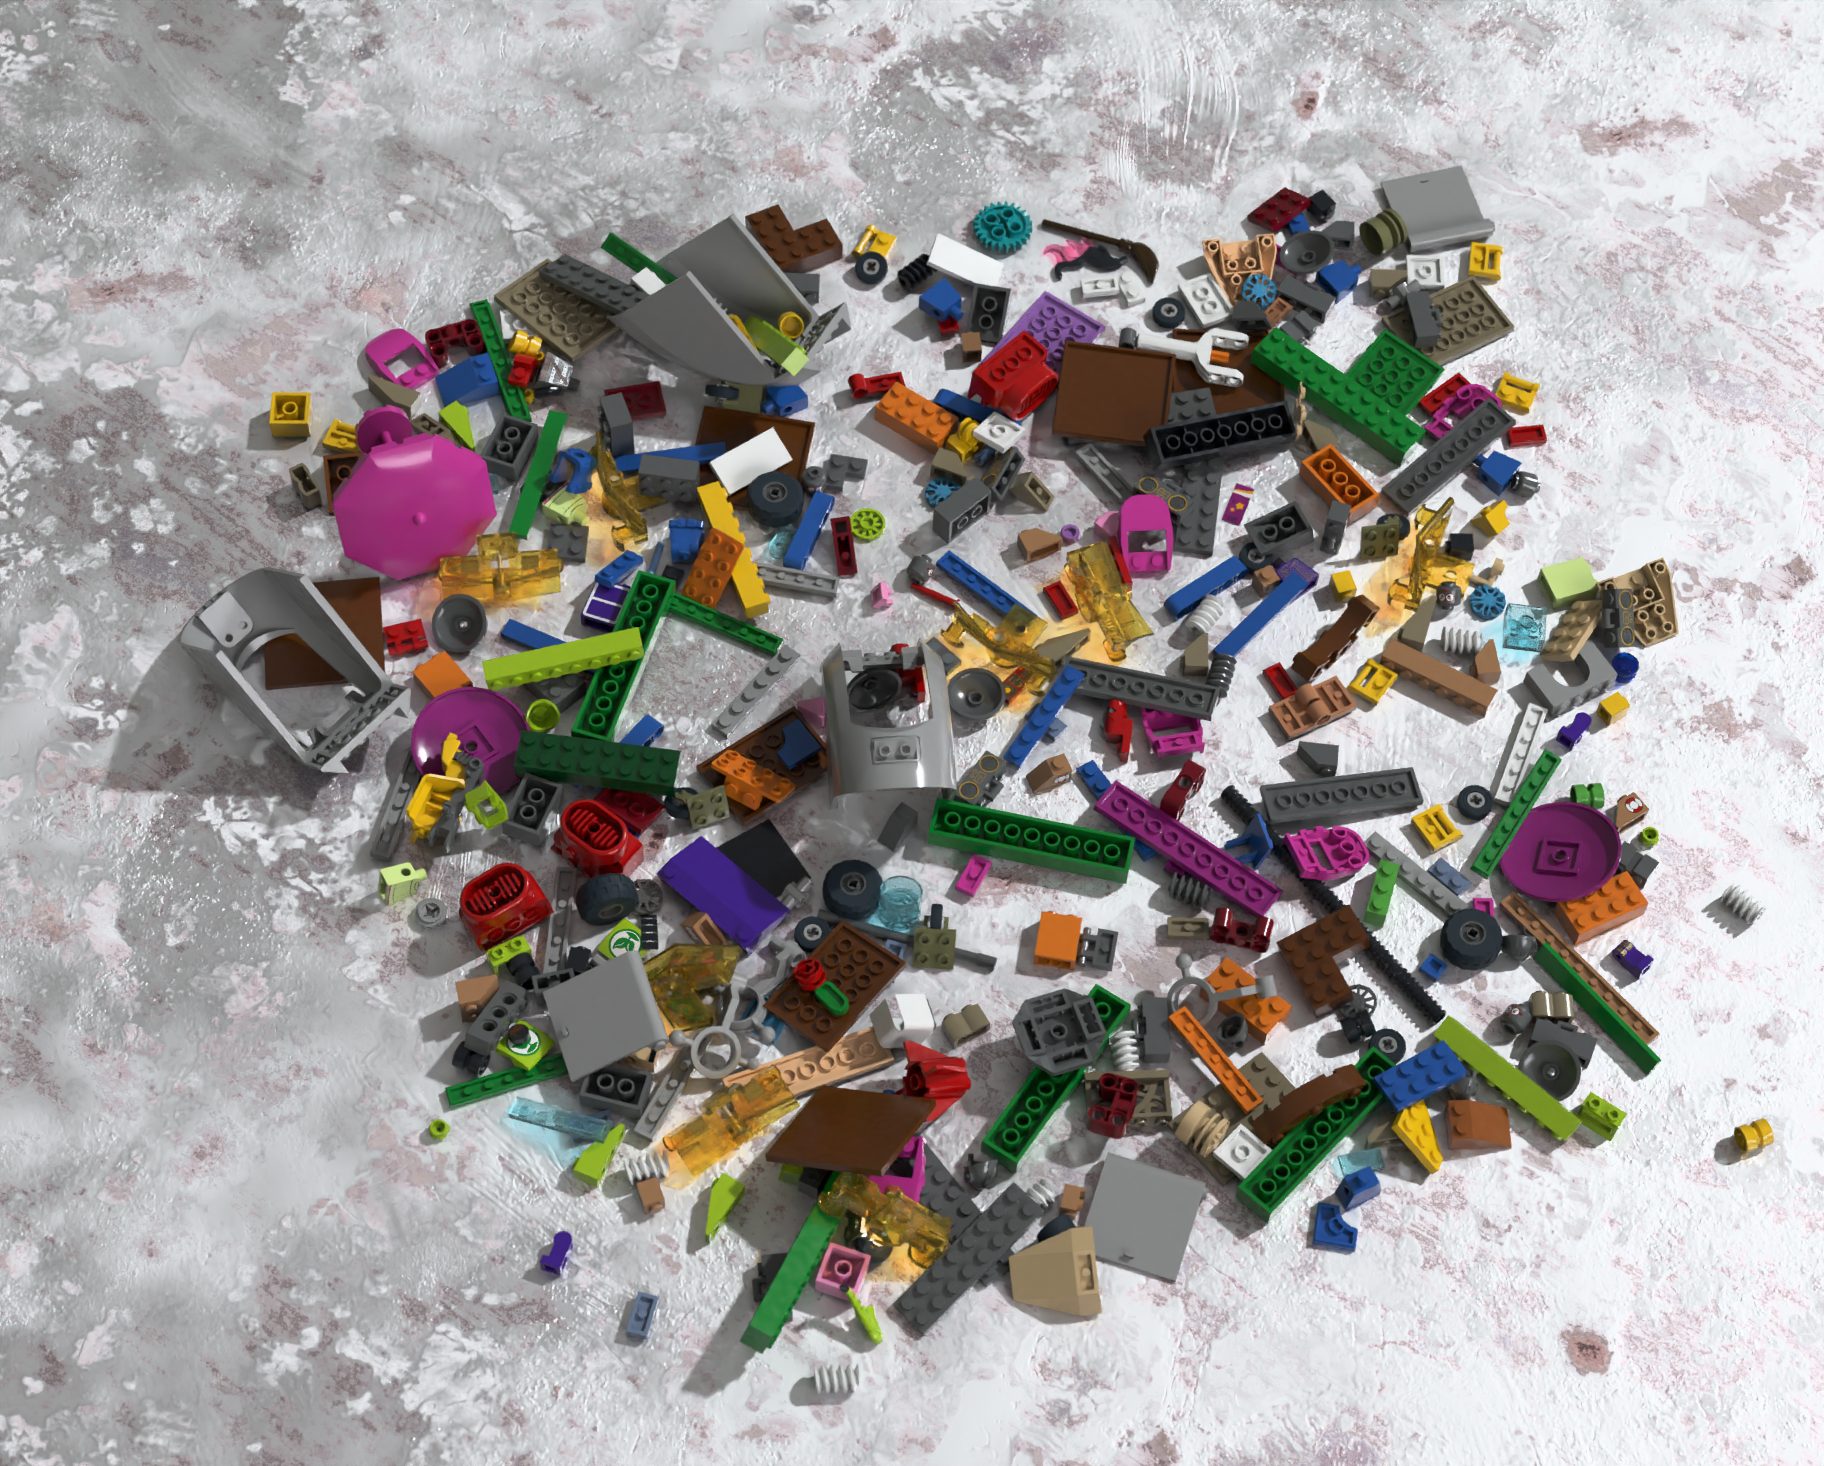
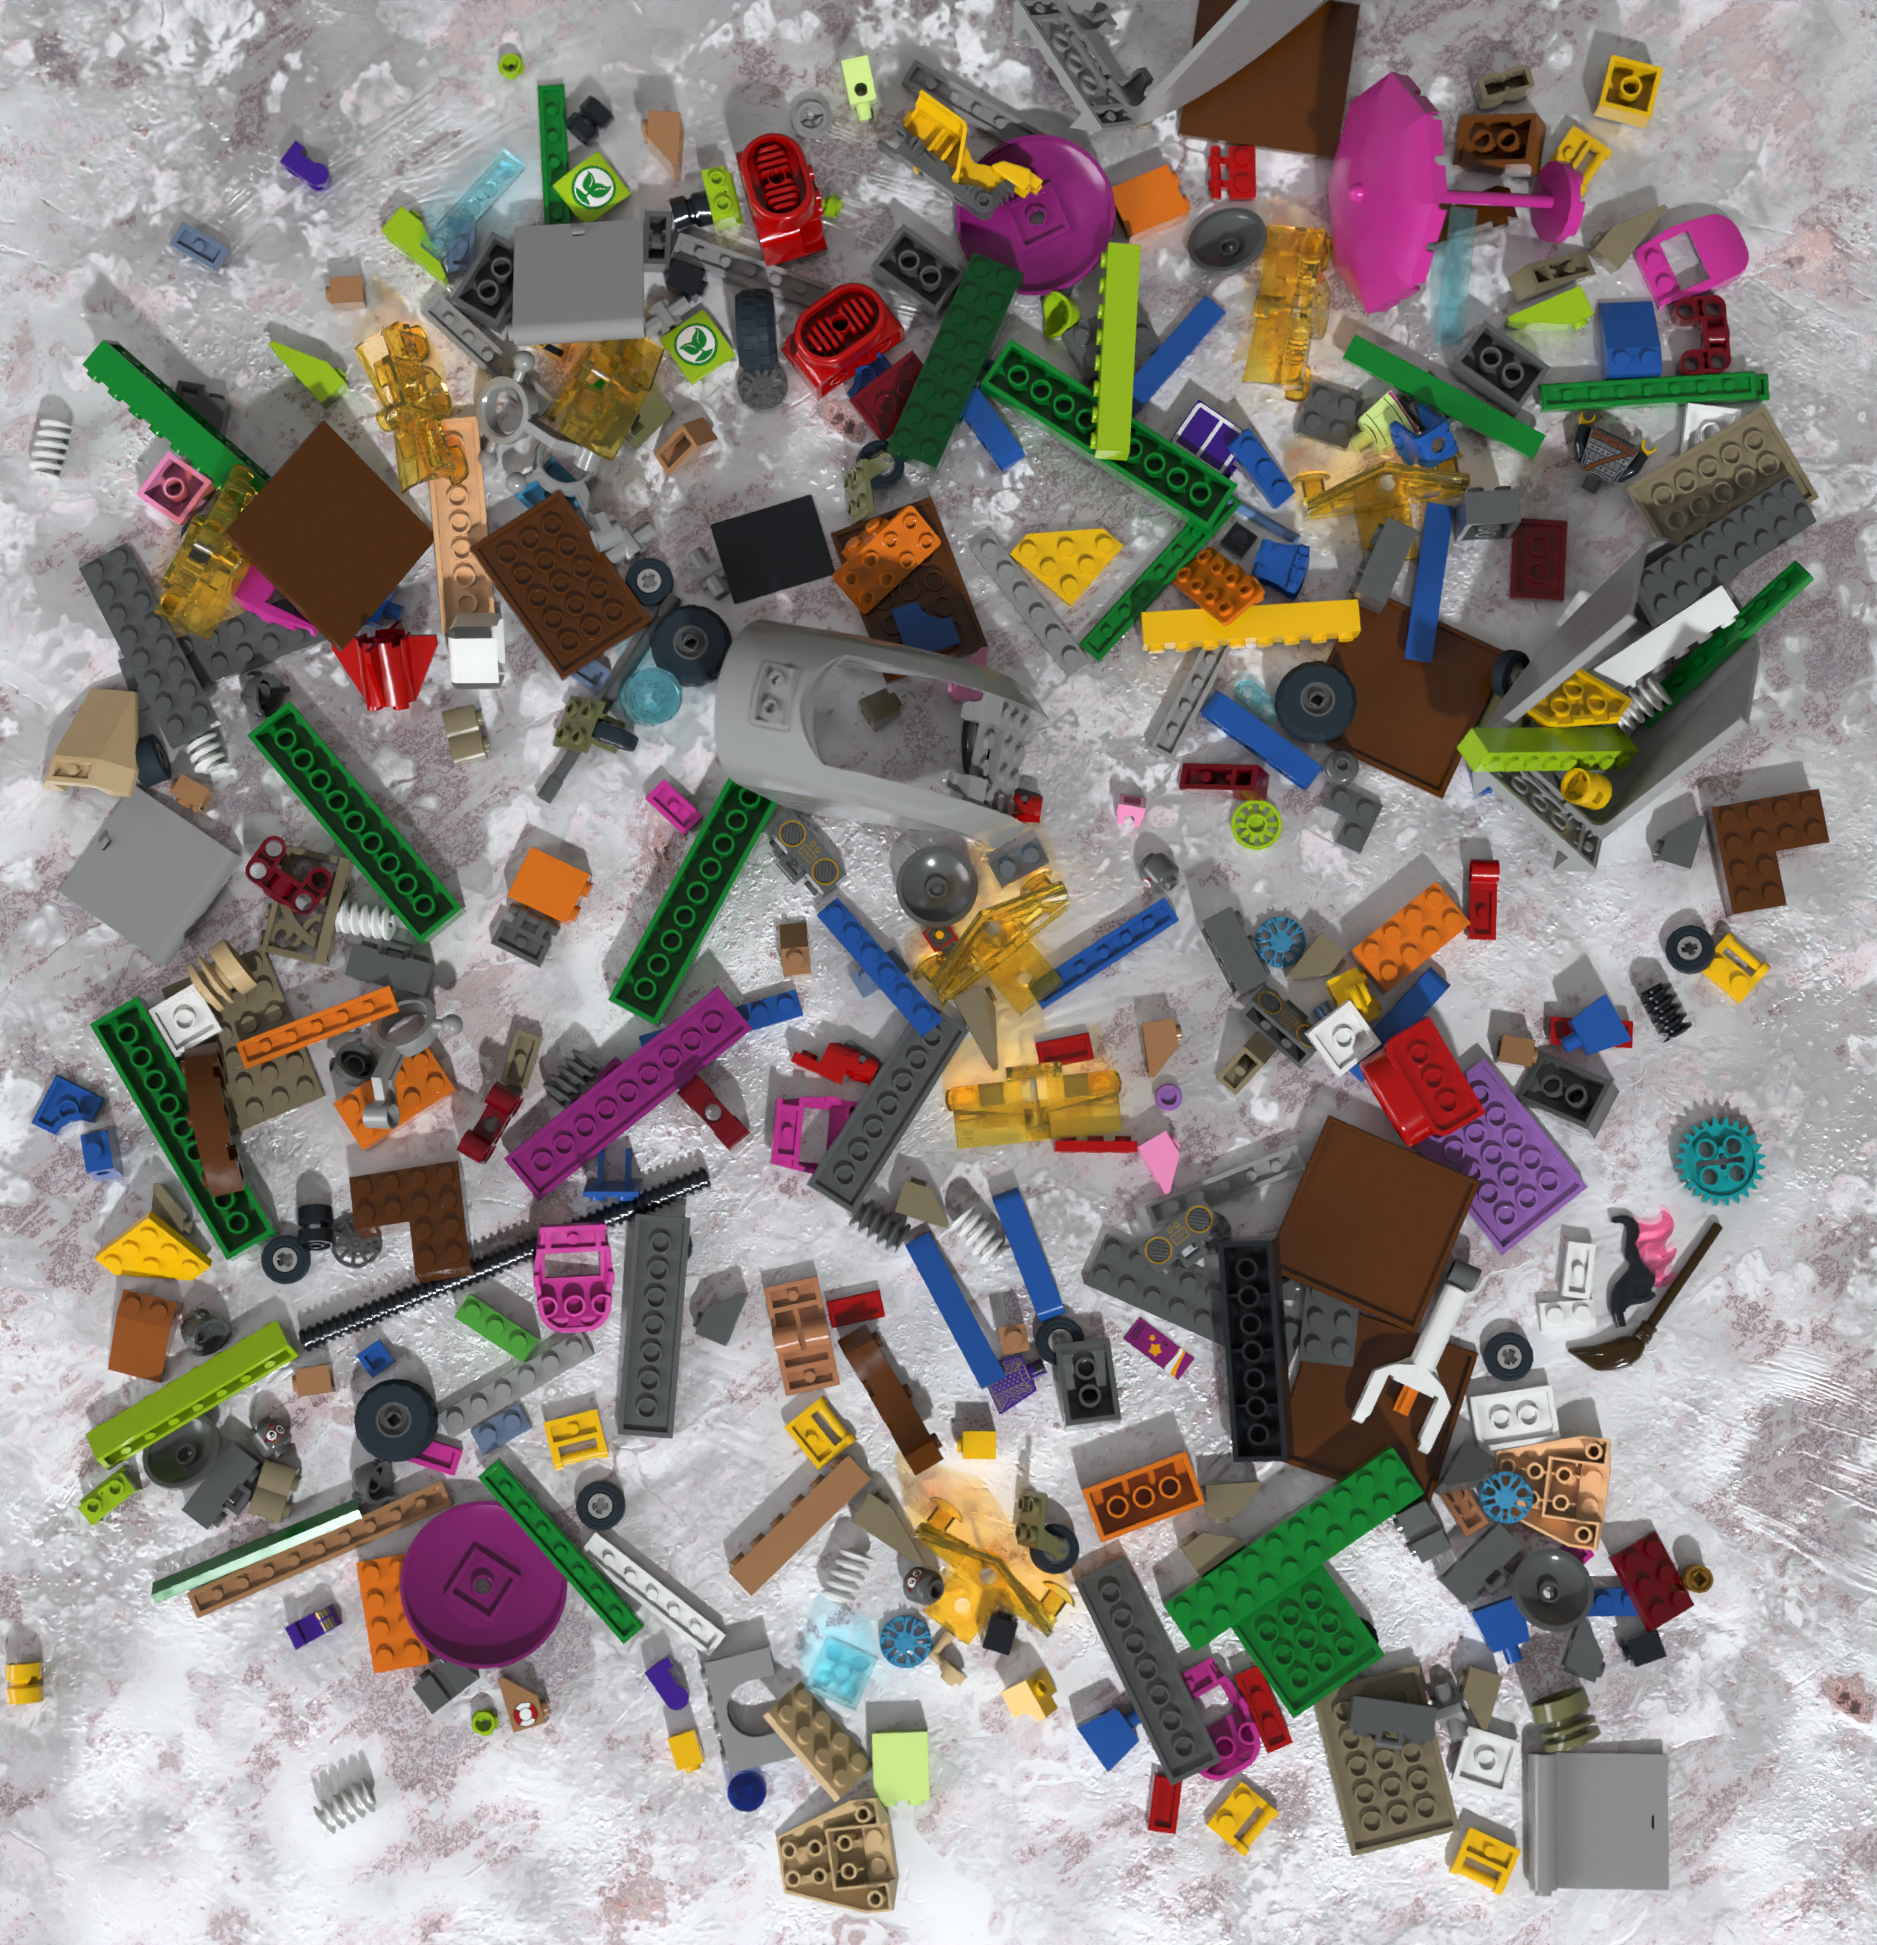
camera: 110 degrees right, 25 degrees up
lime window [464,780,509,830] -> none
dark grey brick [464,980,529,1057] -> none
yellow wheel [508,329,542,357] -> none
red brick [508,353,538,388] -> none
black tile [508,1024,530,1045] -> none
white piece [624,1150,670,1186] -> none
black sticker [640,915,658,950] -> none
dark purple slope [657,836,790,956] -> none
white tile [709,428,793,496] -> none
red wheel [793,958,826,991] -> none
green tile [814,981,849,1016] -> none
lime piece [839,1284,883,1344] -> none
red piece [910,582,960,611] -> none
white tile [926,233,1004,287] -> none
dark grey piece [1012,988,1106,1076] -> none
dark pink slope [1117,494,1174,573] -> none
tan plant [1293,382,1306,442] -> none
dark grey piece [1320,500,1352,555] -> none
clear light blue tile [1338,1148,1385,1178] -> none
blue plate [1373,1040,1468,1113] -> none
medium nougat slope [1469,639,1501,683] -> none
dark grey head [1510,471,1540,498] -> none
bright green wheel [1570,783,1605,809] -> none
dark grey piece [1602,589,1635,648] -> none
none -> medium nougat brick [292,1364,336,1397]
none -> yellow plate [1009,528,1124,608]
none -> dark tan slope [1179,1531,1245,1576]
none -> pearl gold wheel [1680,1564,1714,1593]

